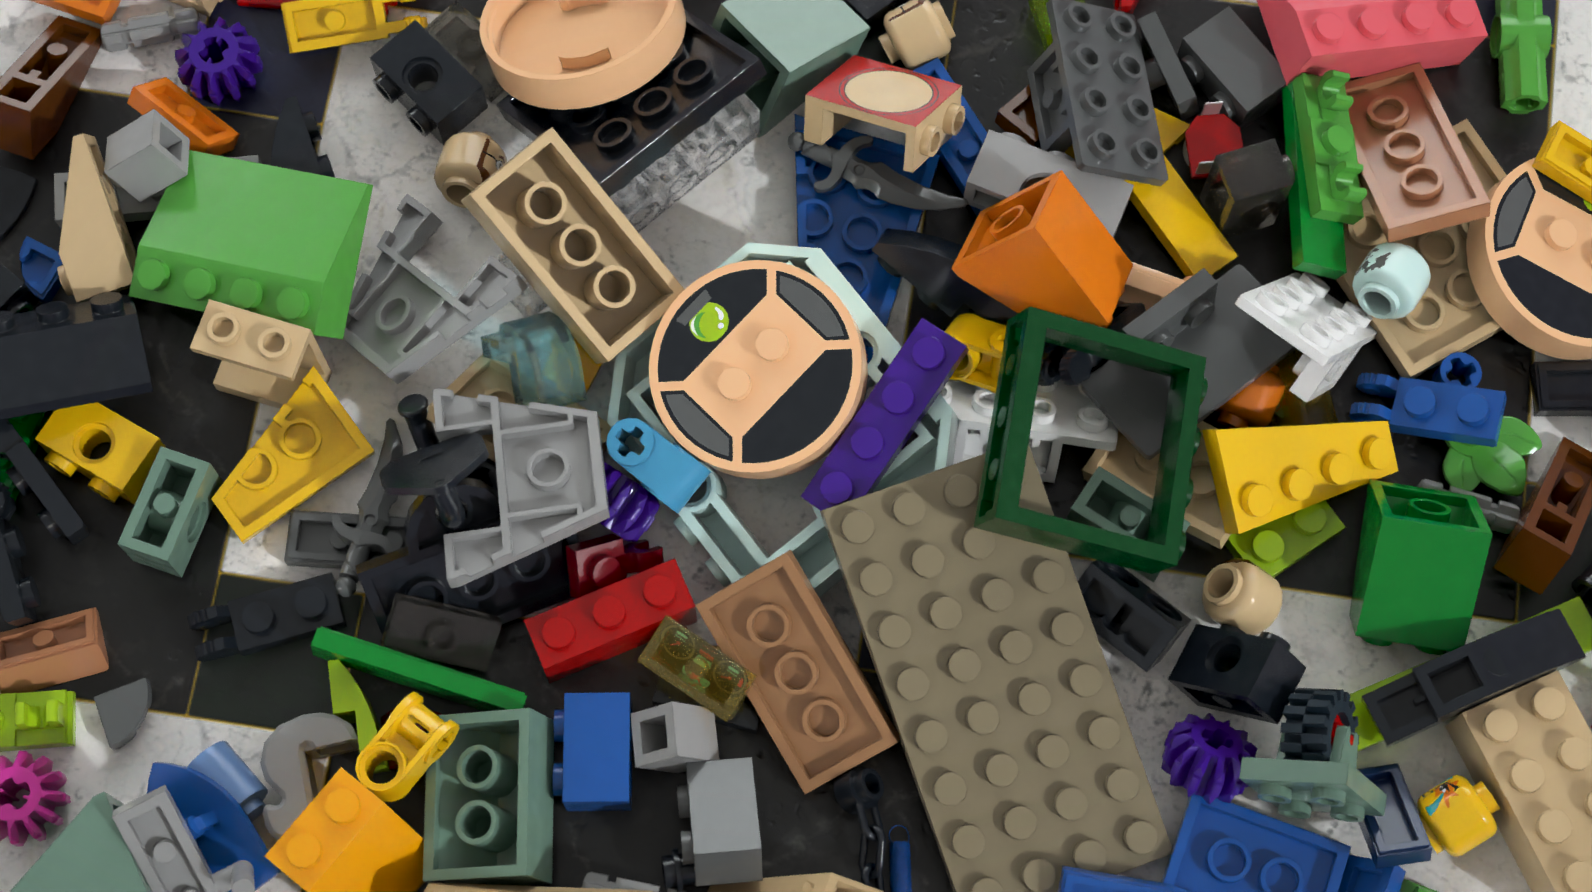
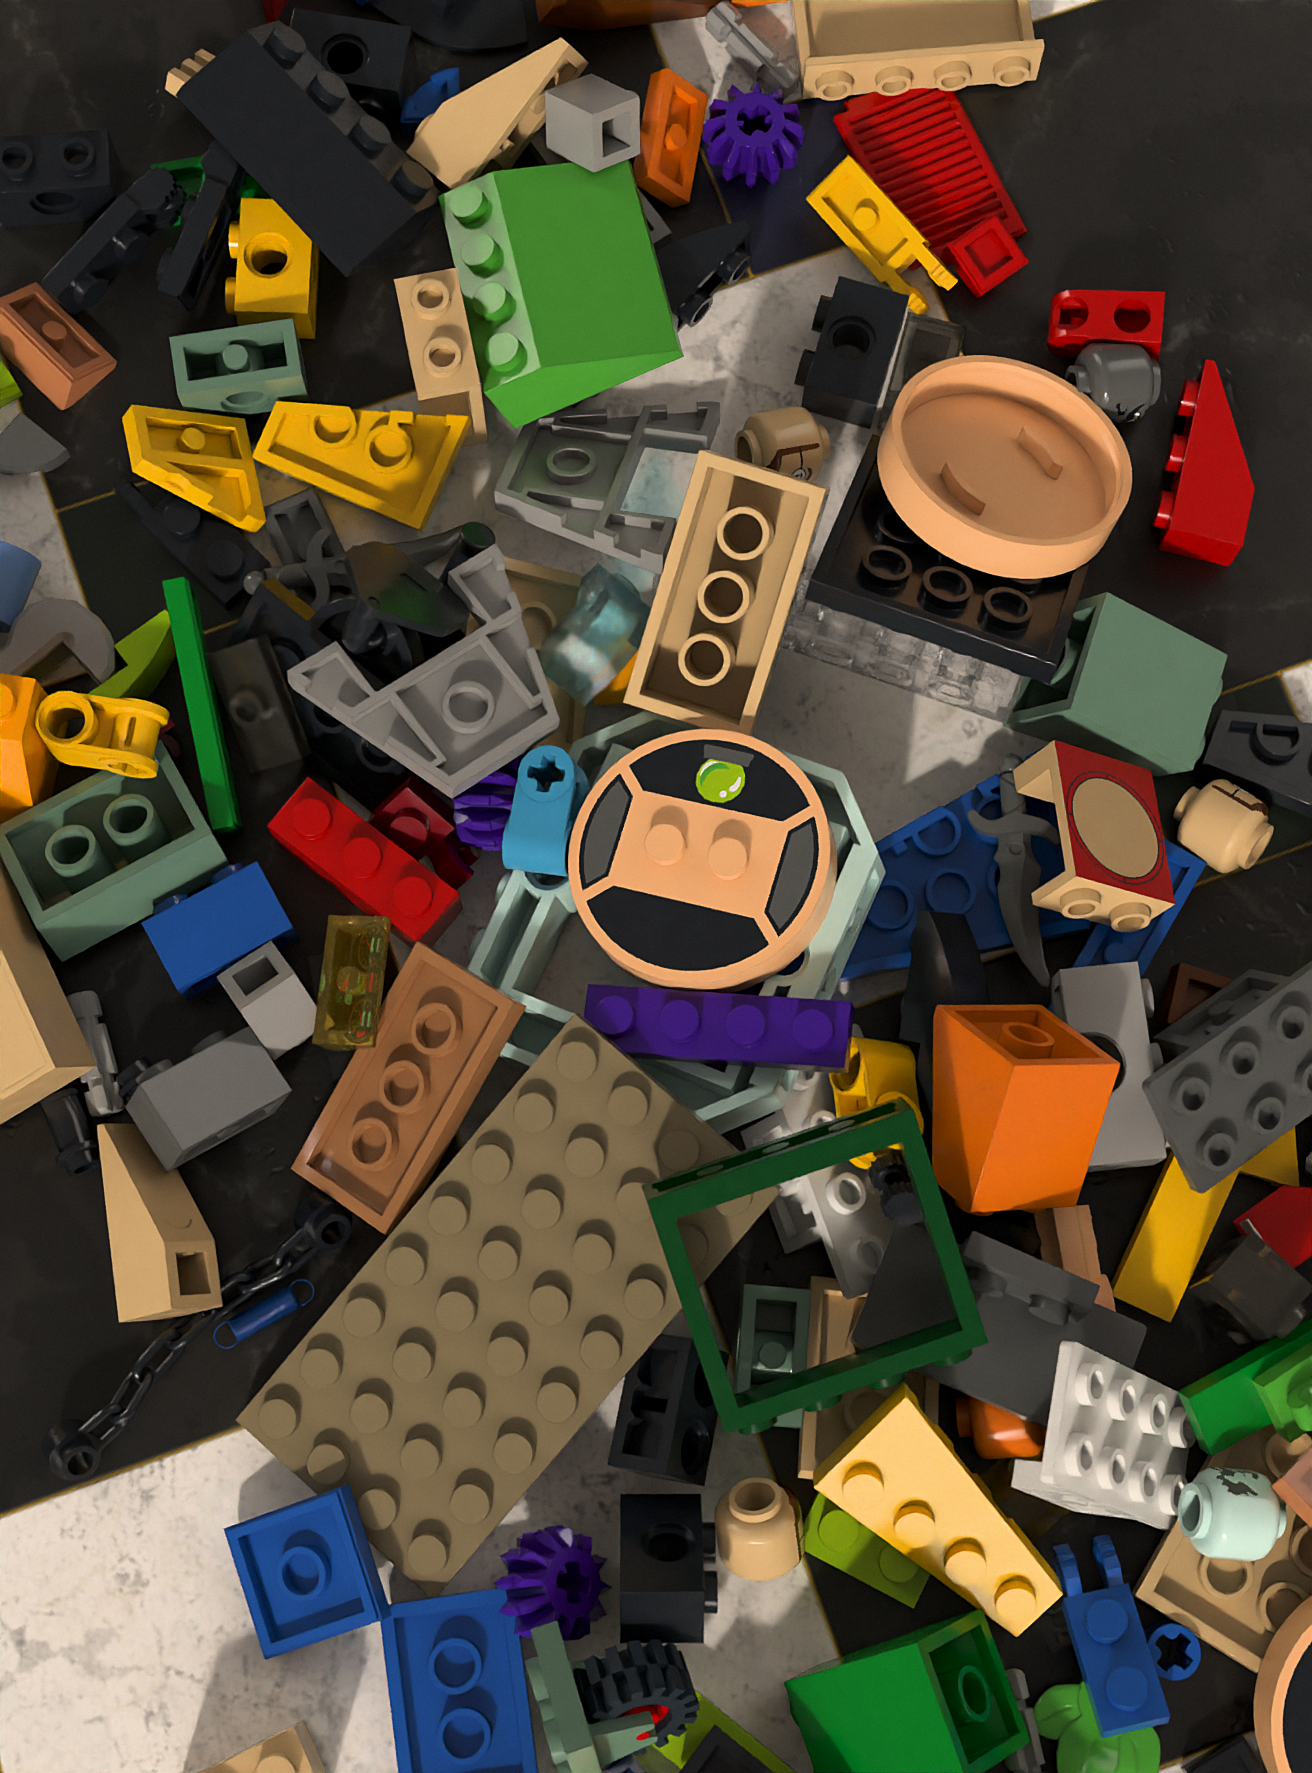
camera: 60 degrees right, 5 degrees up
none -> yellow wing [122,405,266,533]

